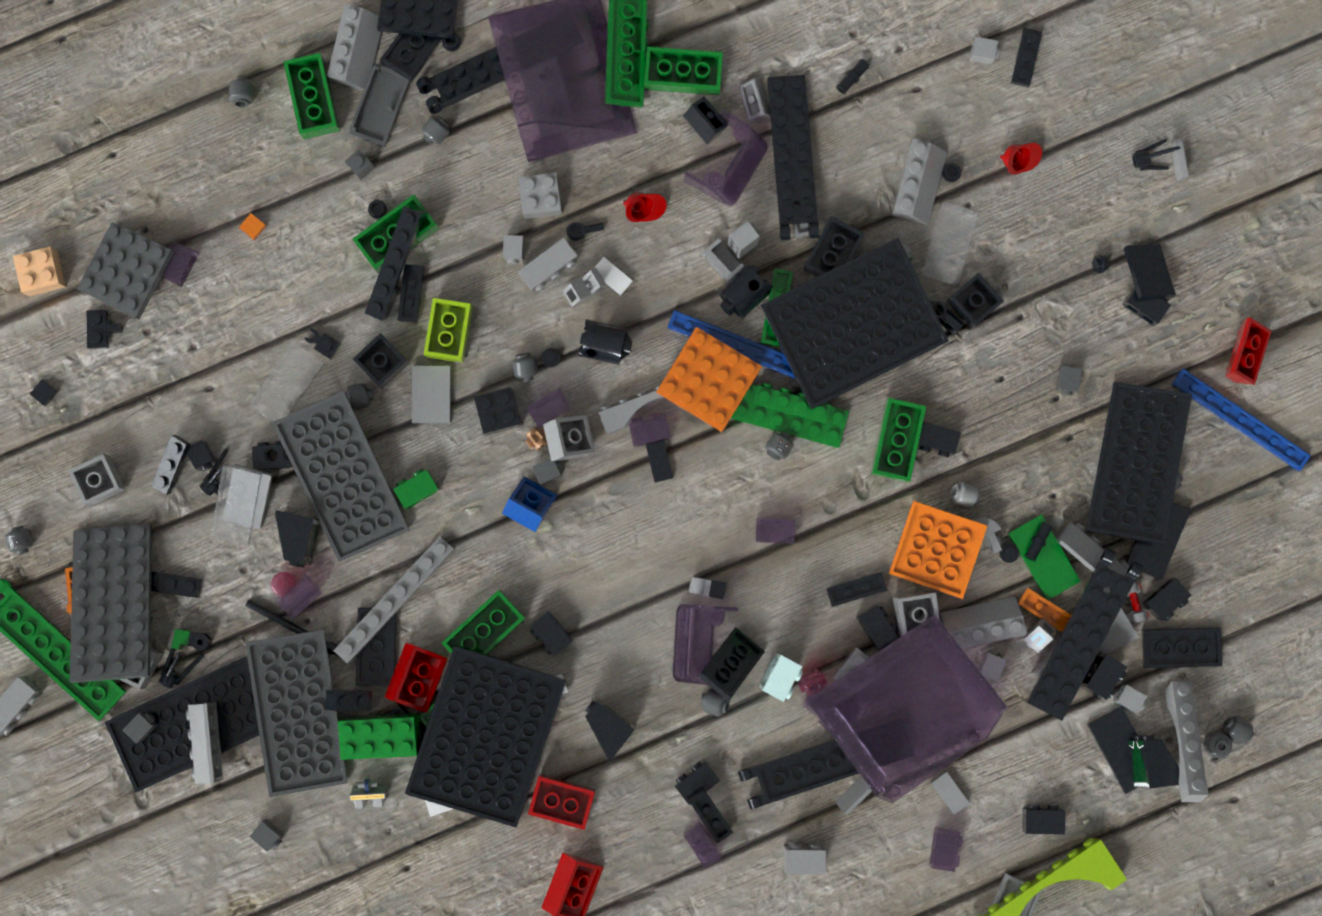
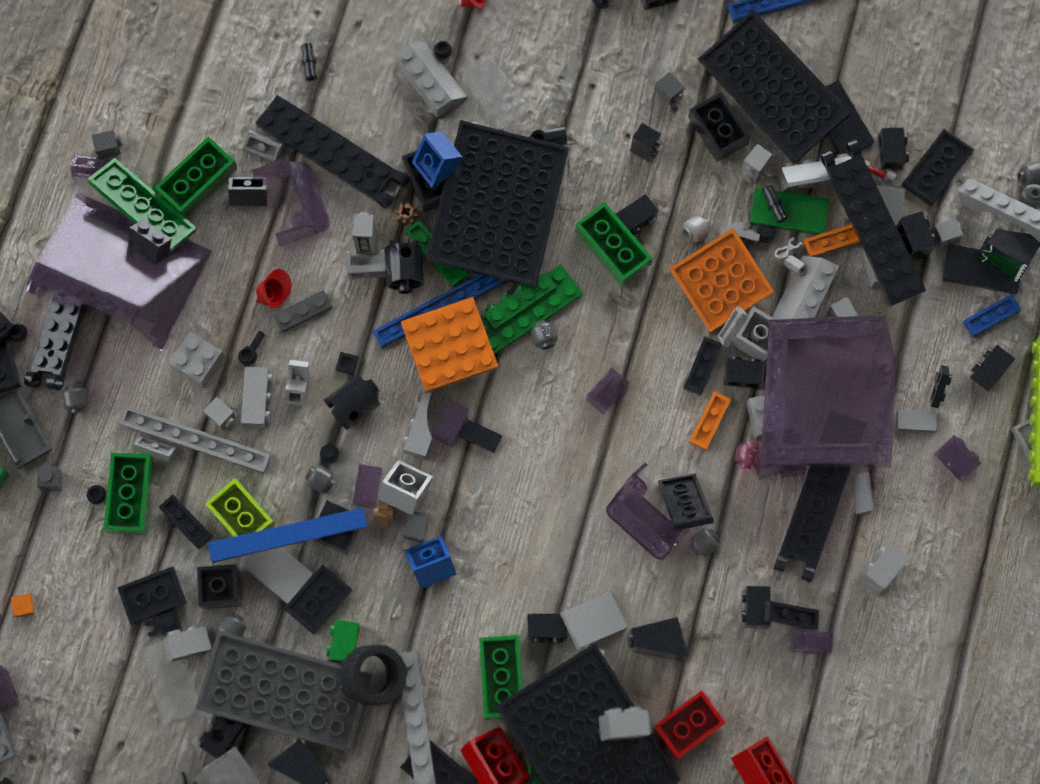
camera: 55 degrees left, 10 degrees down
black arch [365,205,427,321] -> none
white tile [594,257,633,296] -> none
leg [689,577,727,600] -> none
light aqua brick [758,653,803,702] -> none
black brick [947,272,1004,329] -> none
light grey brick [1024,618,1057,653] -> none
none -> black plate [117,566,187,625]
none -> light grey plate [119,406,271,474]
none -> black brick [128,220,172,264]
none -> light grey plate [132,434,176,462]
none -> light grey brick [163,625,211,663]
none -> blue tile [208,508,368,563]
none -> dark grey plate [273,290,333,333]
none -> black plate [284,564,353,635]
none -> black tile [335,352,359,376]
none -> black tyre [340,644,407,705]
none -> medium nougat gear [395,202,418,227]
none -> blue slope [412,131,462,188]
none -> light grey tile [560,592,628,650]
none -> light grey brick [599,707,651,741]
none -> black brick [630,123,662,162]
none -> black brick [688,92,751,162]
none -> orange plate [689,391,731,451]
none -> light grey tile [717,306,748,348]
none -> light grey brick [740,144,772,184]
none -> light grey bar [775,238,807,276]
none -> black hinge [930,365,952,408]
none -> blue tile [963,294,1022,338]

